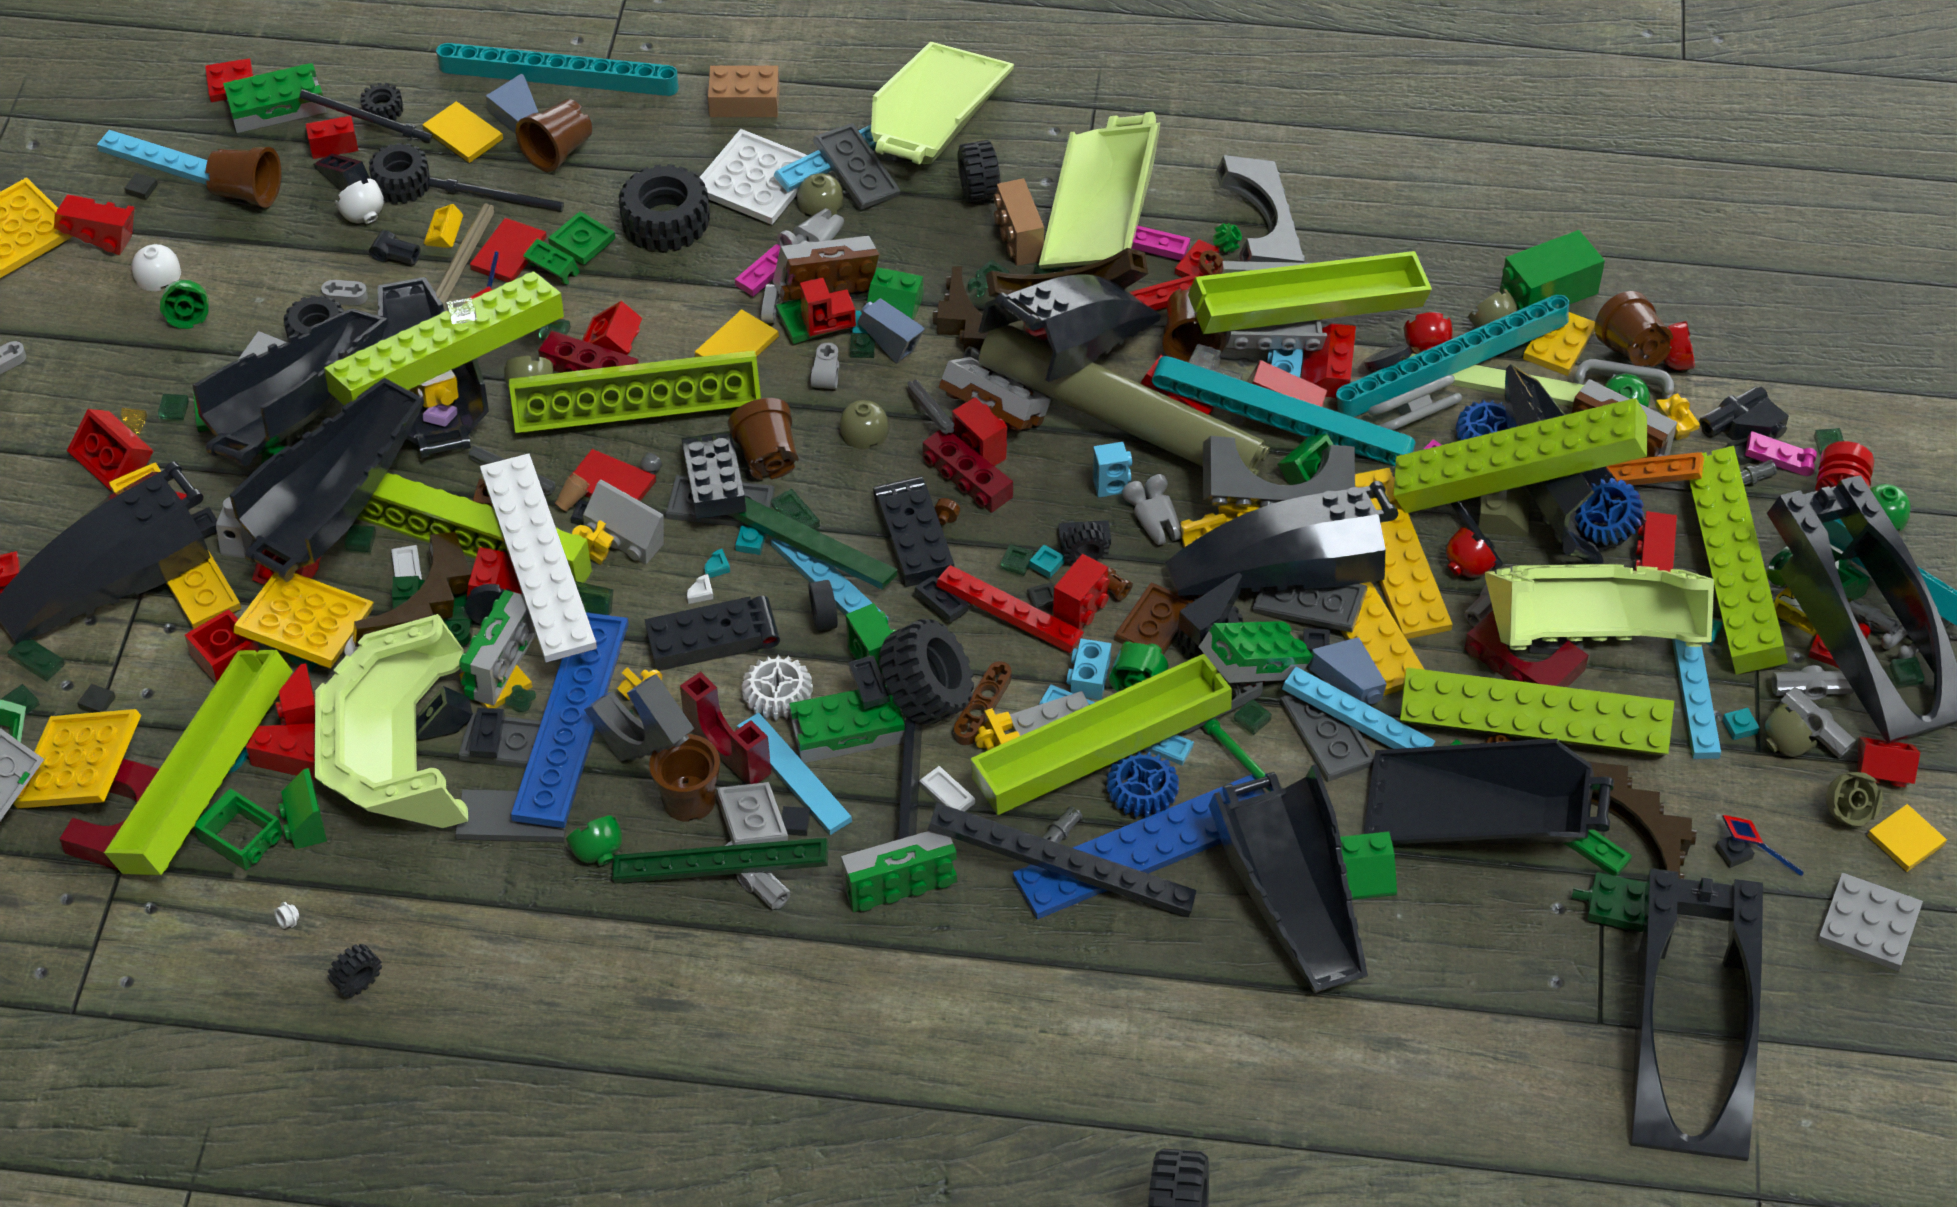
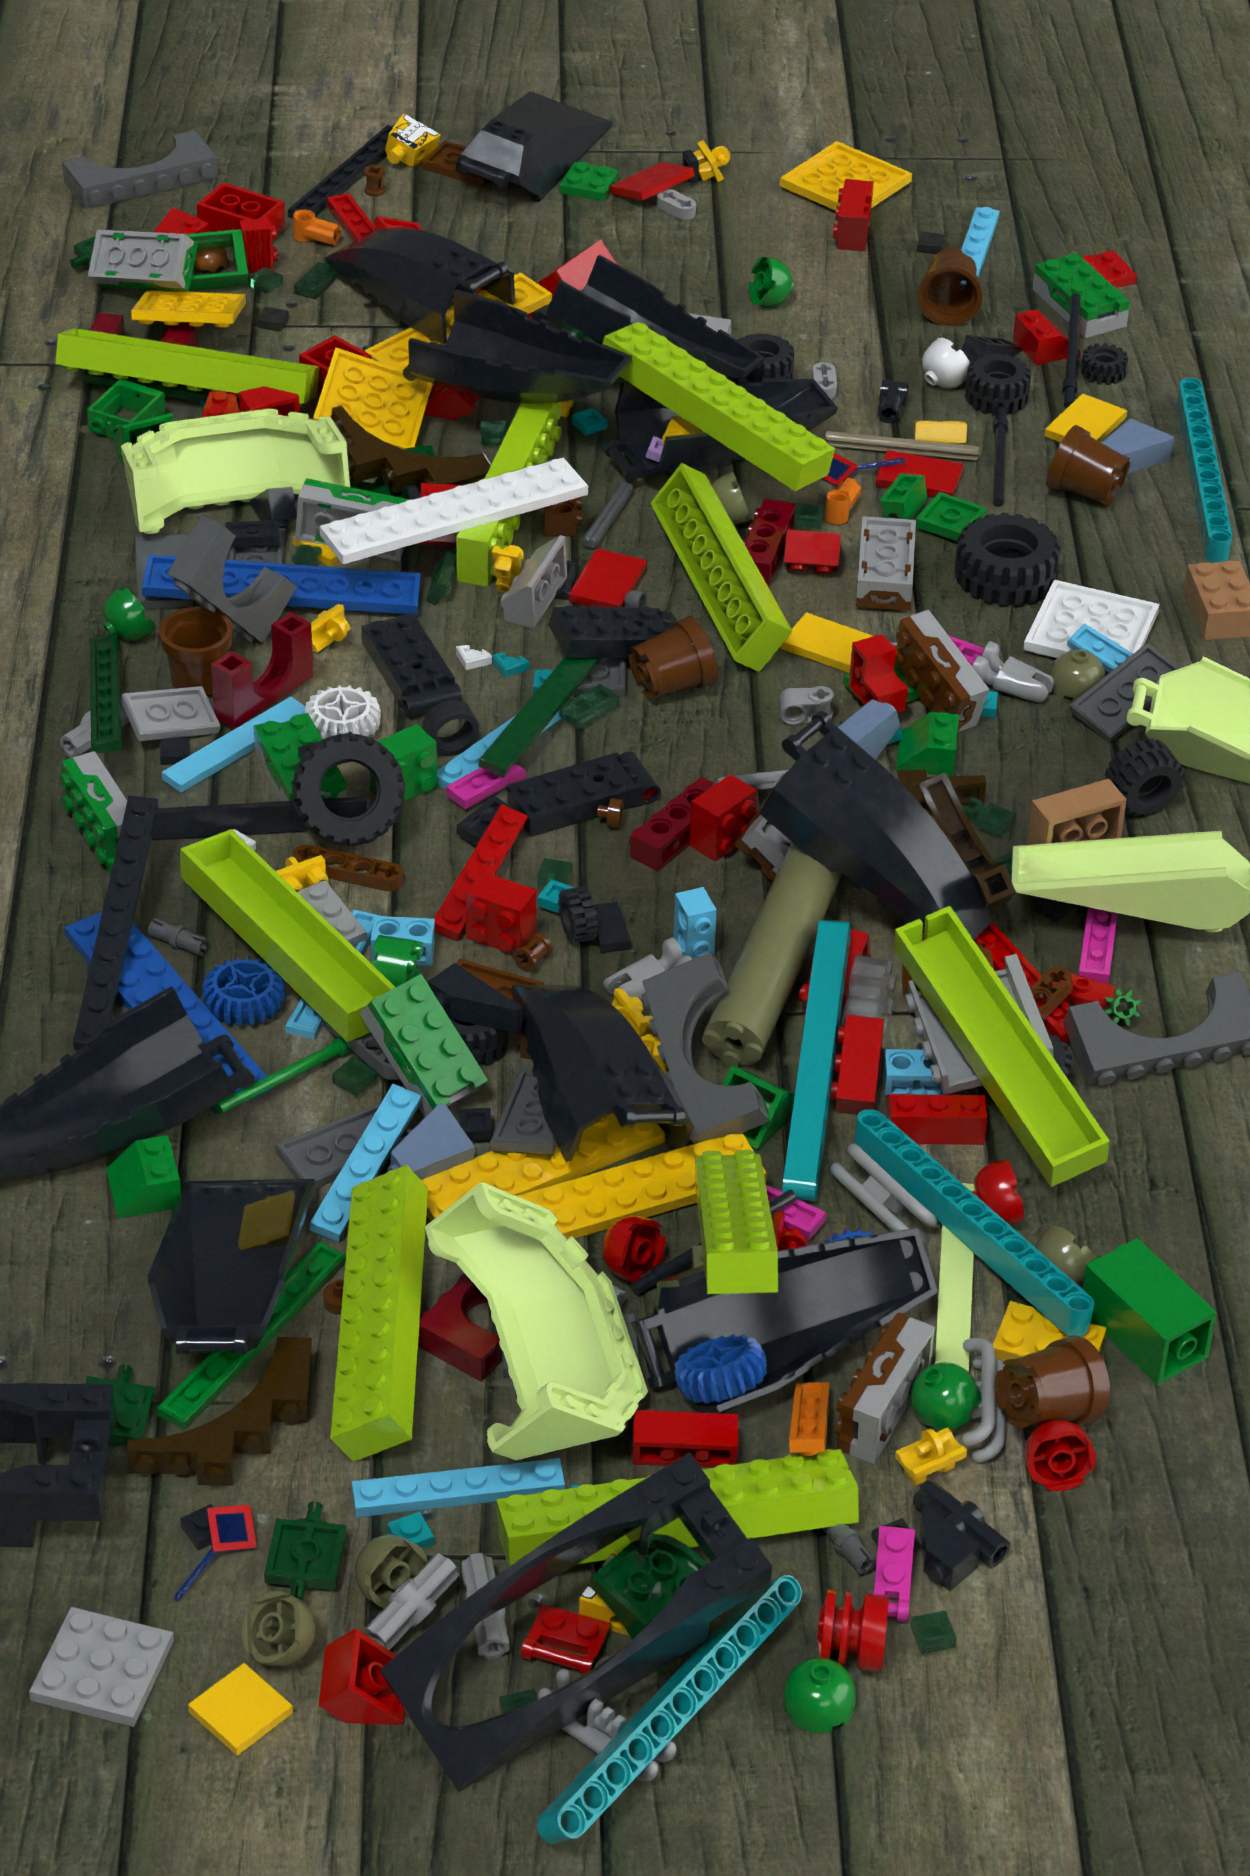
camera: 80 degrees right, 10 degrees down
white cylinder [131,244,181,291] -> none
white plate [274,902,299,929] -> none
clear plate [446,298,477,324] -> none
medium nougat cone [555,473,590,512] -> none
olive cylinder [839,400,889,449] -> none
black tile [1363,344,1412,371] -> none
none -> clear yellow piece [238,1191,295,1250]
none -> dark green plate [264,1501,347,1601]
none -> dark pink plate [446,765,526,809]
none -> light grey piece [856,516,916,611]

